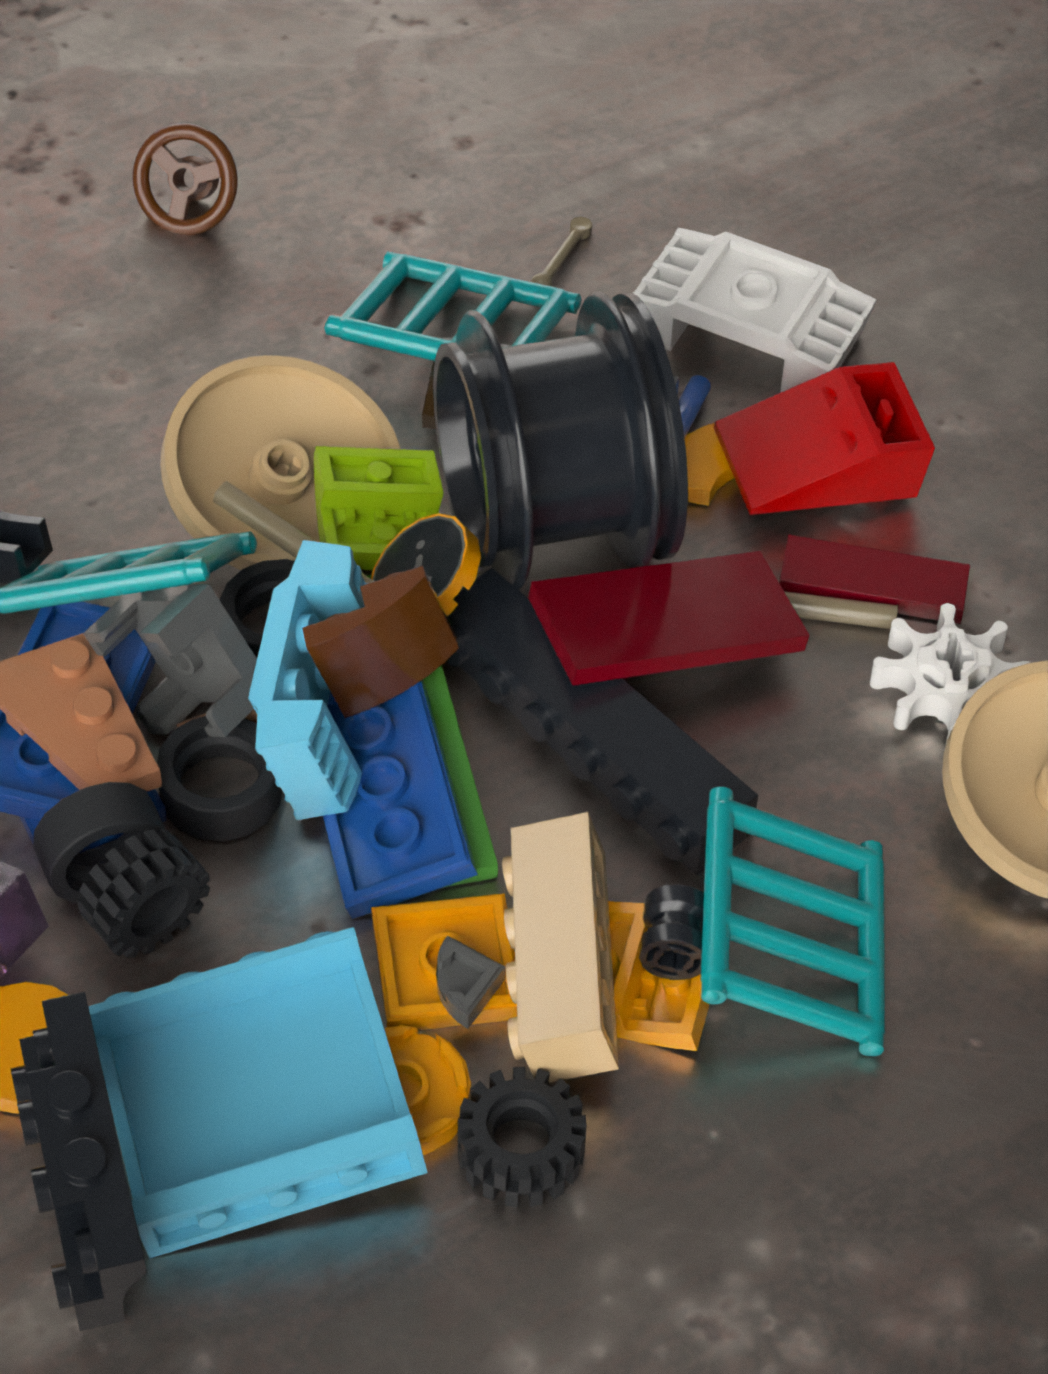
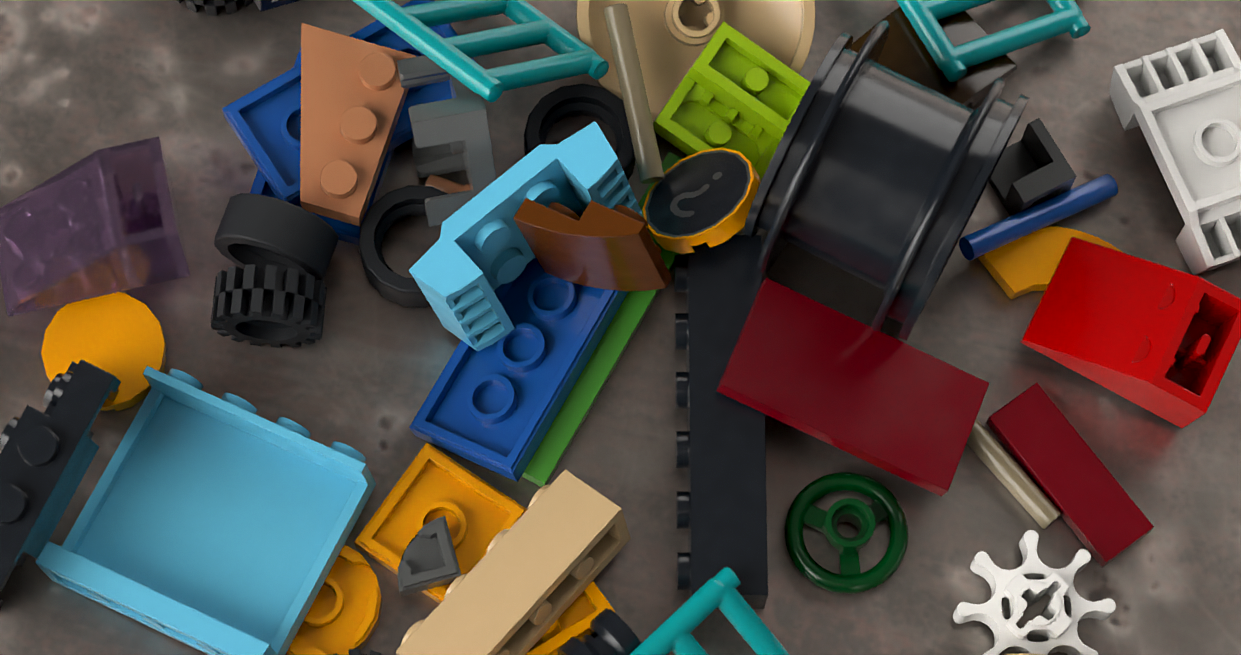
camera: 40 degrees right, 20 degrees up
none -> dark green piece [784,472,909,594]

